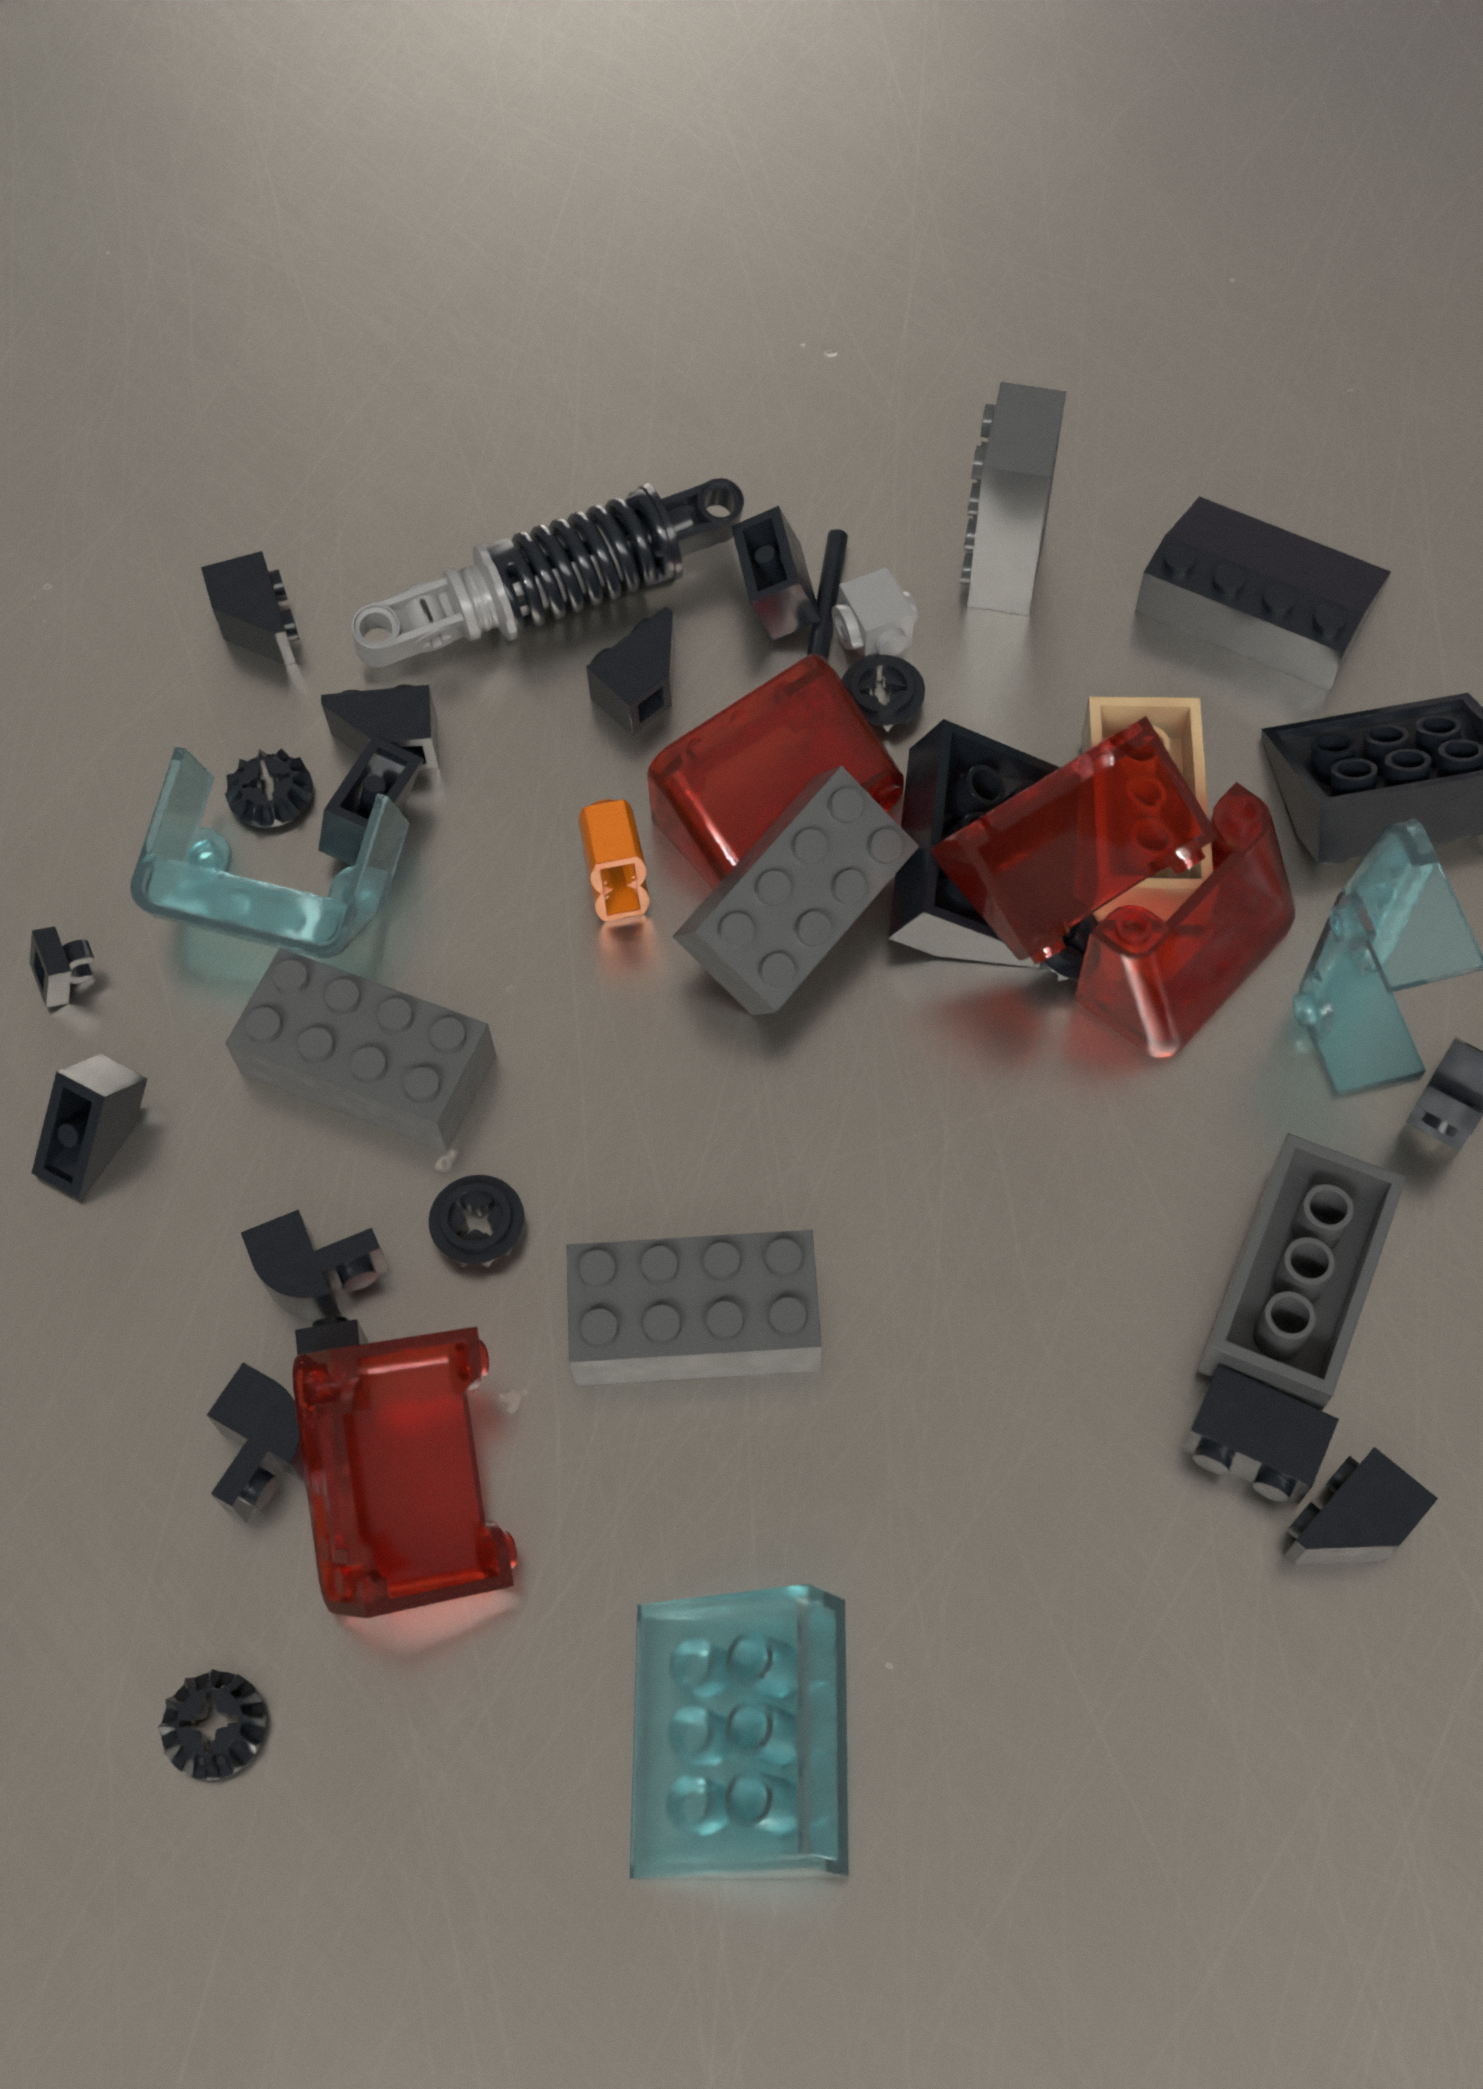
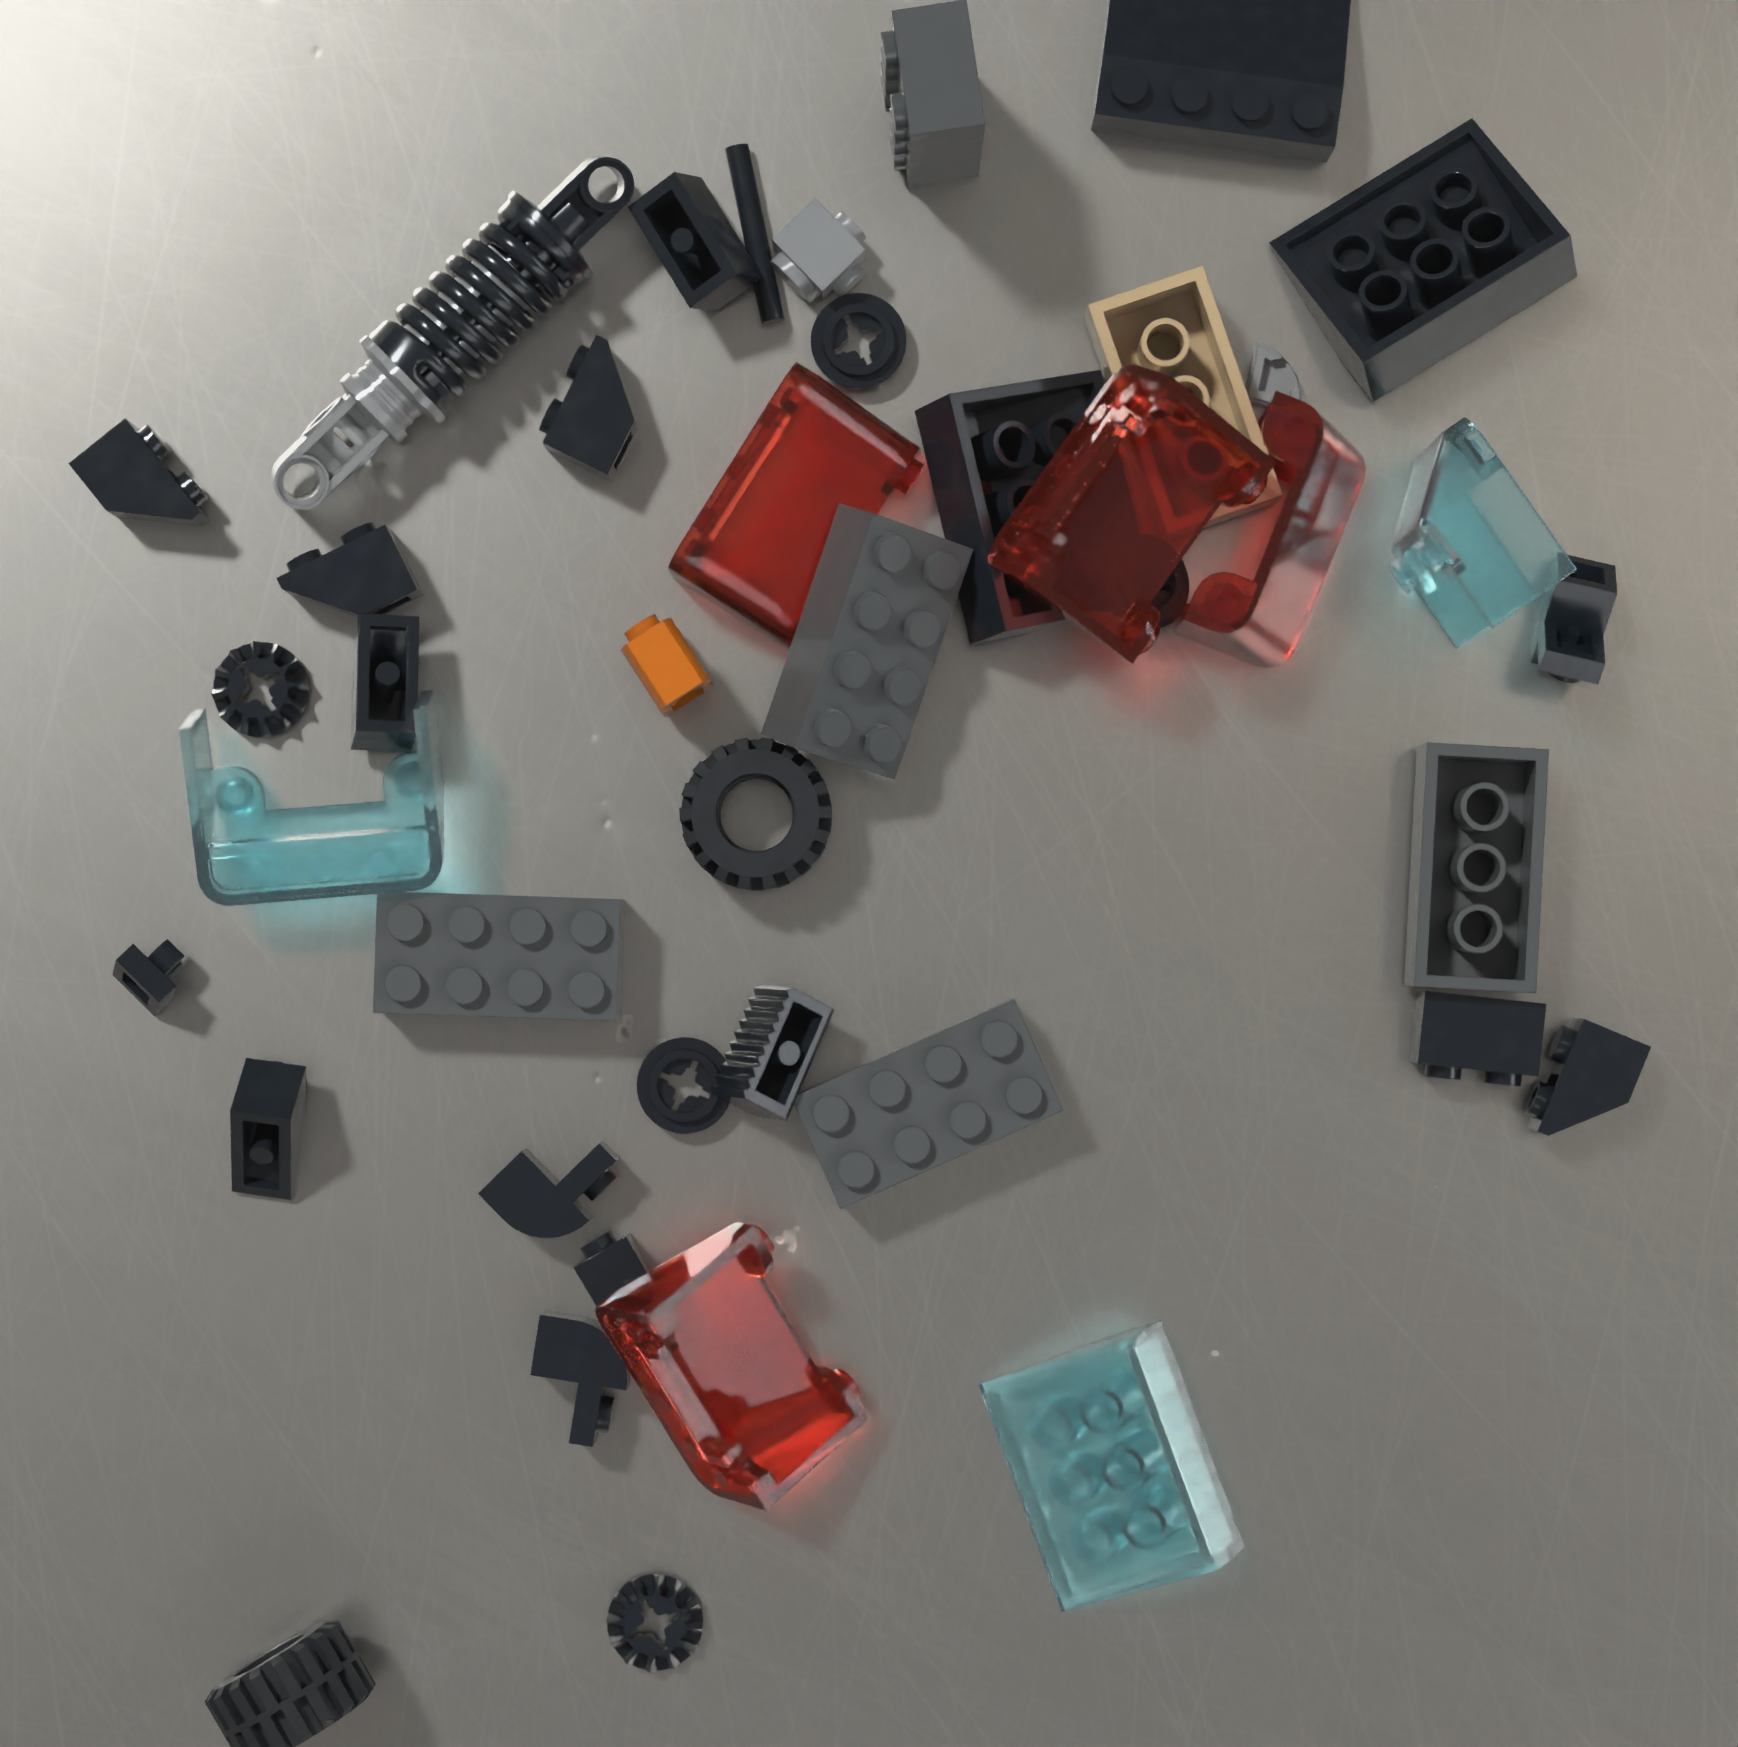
camera: 20 degrees left, 25 degrees up
none -> black tyre [679,737,832,891]
none -> black brick [710,985,834,1121]

